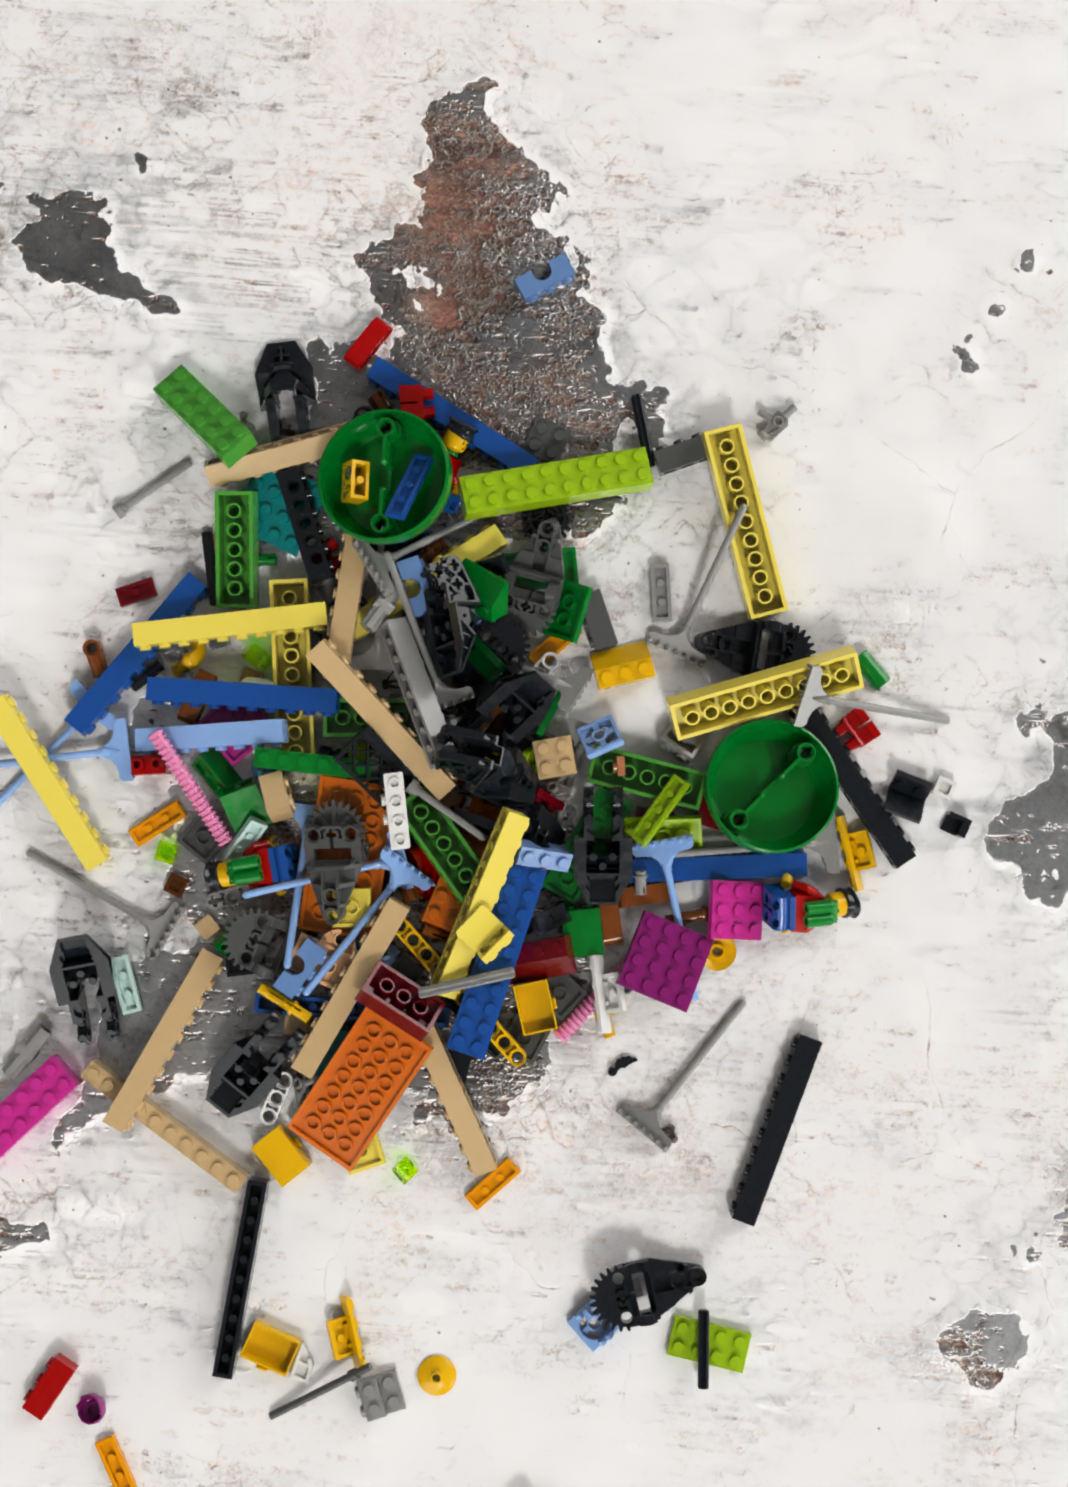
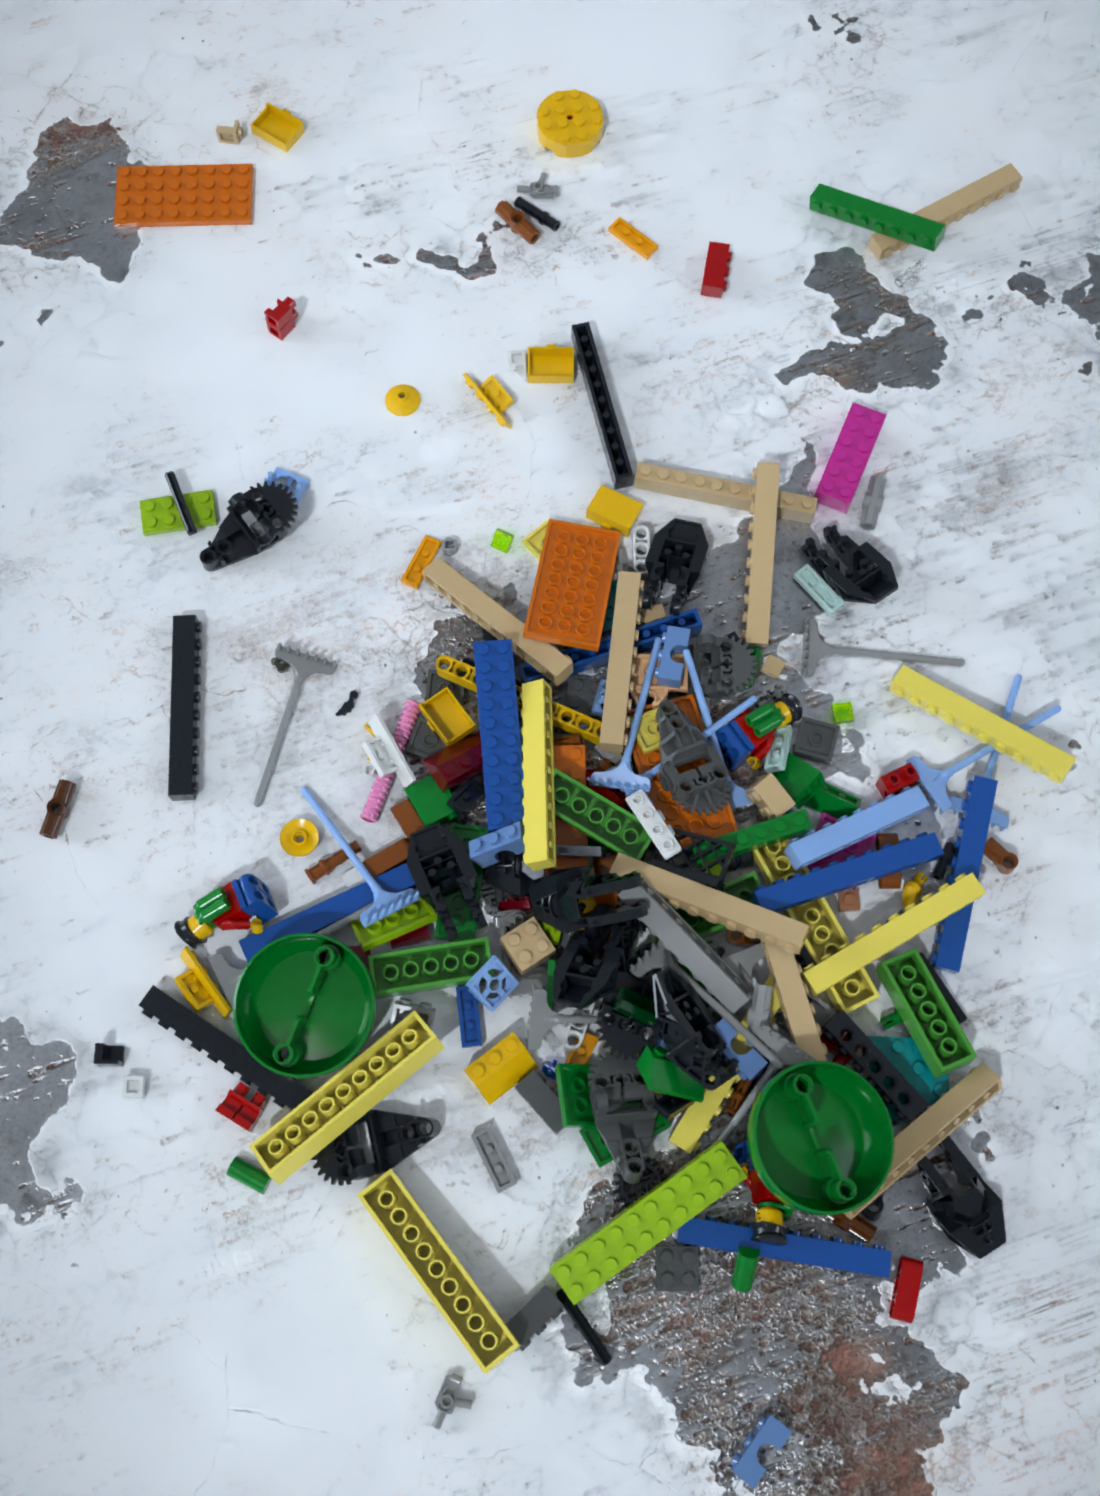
camera: 155 degrees right, 15 degrees down
magenta hair [76,1393,106,1425] -> none
light grey piece [112,460,192,519] -> none
dark red plate [115,577,158,608] -> none
light orange tile [128,800,188,847] -> none
bright pink piece [148,729,233,847] -> none
bright green brick [153,364,258,468] -> none
reddish brown tile [163,872,190,898] -> none
clear neon green panel [240,644,272,673] -> none
white sticker [240,677,275,685] -> none
yellow pin [257,982,313,1024] -> none
dark grey bar [269,1363,373,1420] -> none
yellow brick [341,459,370,505] -> none
dark red slope [354,960,446,1042] -> none
light grey plate [355,1368,406,1422] -> none
blue tile [385,453,434,521] -> none
red hips [399,385,435,420] -> none
light grey piece [405,779,487,841] -> none
light grey axle [418,967,515,999] -> none
light yellow bracket [455,905,515,964] -> none
nougat plate [612,756,626,777] -> none
magenta plate [615,910,714,1012] -> none
lime tile [630,774,691,848] -> none
light grey pin [633,870,648,895] -> none
light grey piece [646,503,747,668] -> none
dark pink plate [707,880,764,940] -> none
light grey piece [790,663,950,727] -> none
black bracket [883,769,933,824] -> none
none -> reddish brown piece [39,779,77,839]
none -> light grey bush [441,537,458,556]
none -> blue plate [456,986,482,1048]
none -> clear blue piece [542,1059,558,1080]
none -> green brick [731,1246,760,1292]

